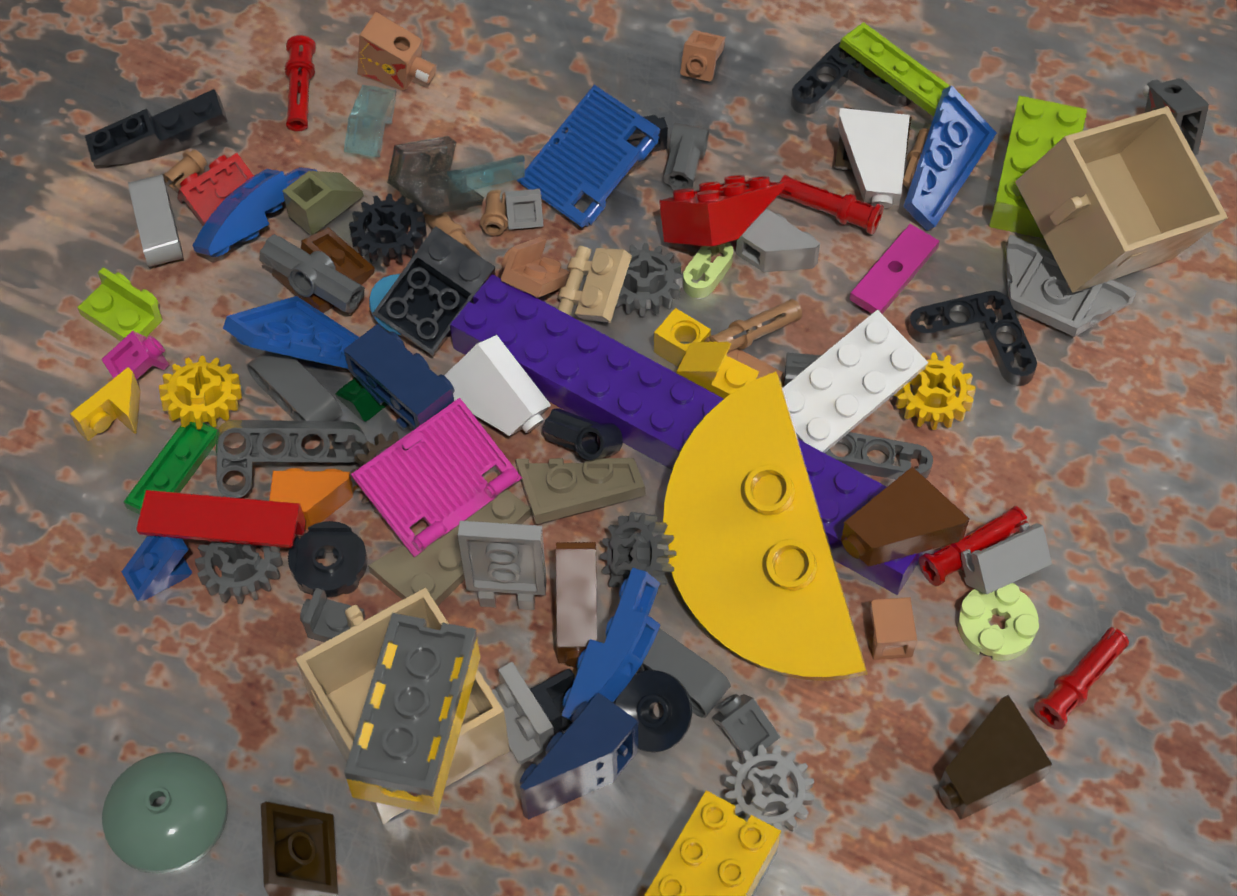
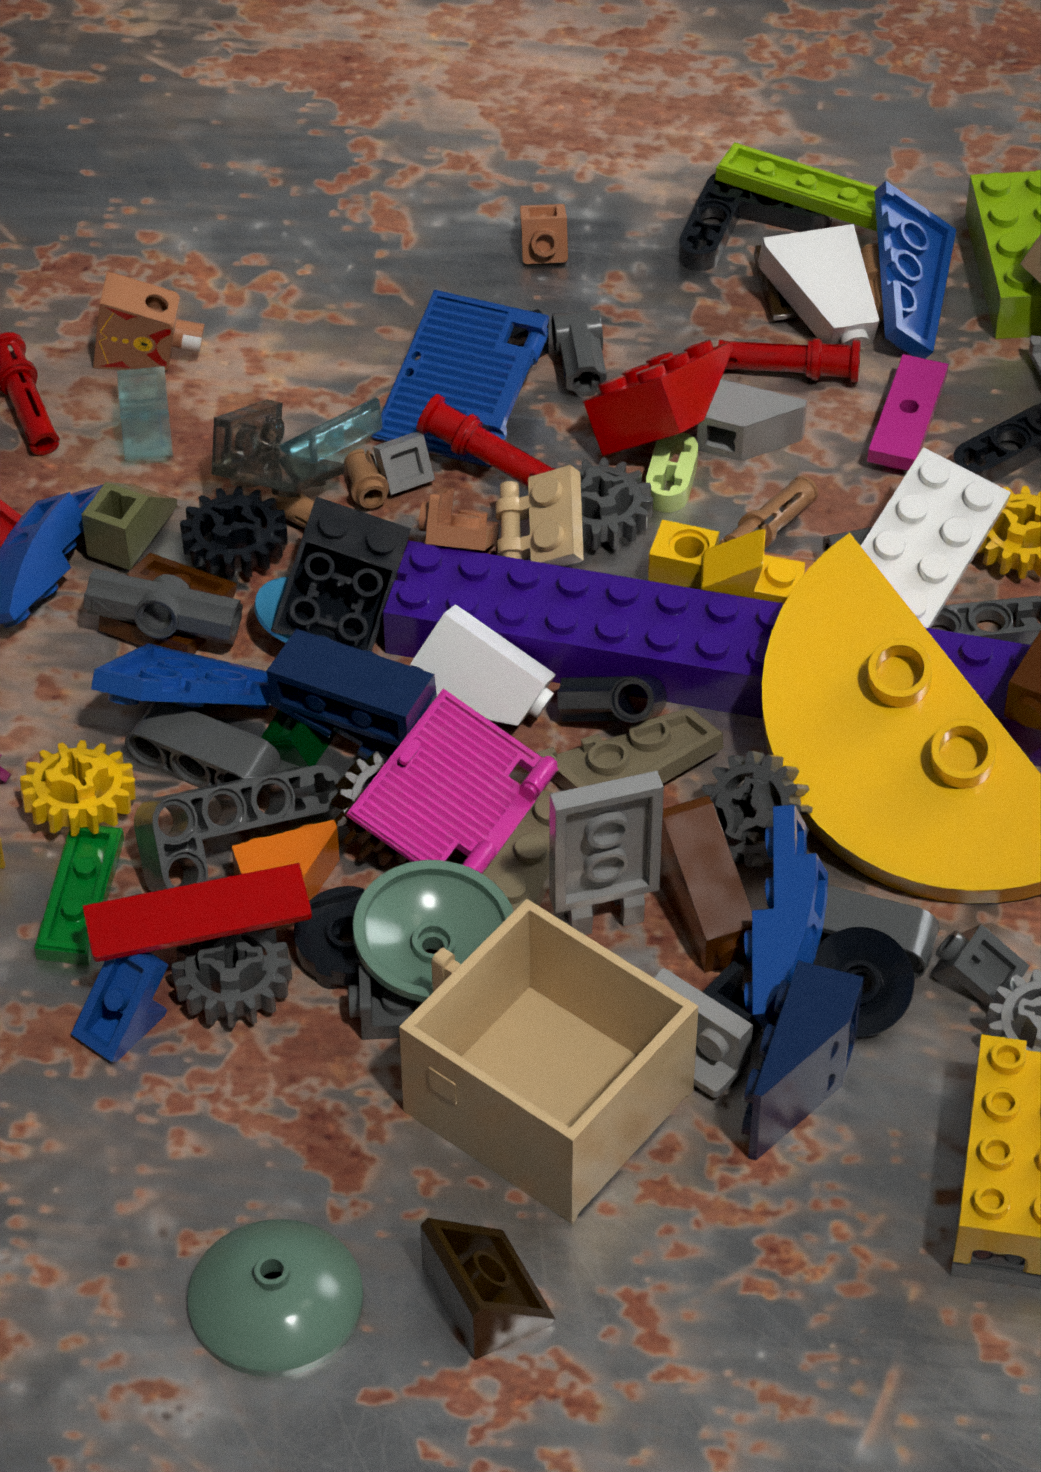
camera: 20 degrees left, 10 degrees down
dark grey piece [344,613,480,815] -> none
none -> sand green dish [353,860,514,1002]
none -> red pin [416,393,556,487]

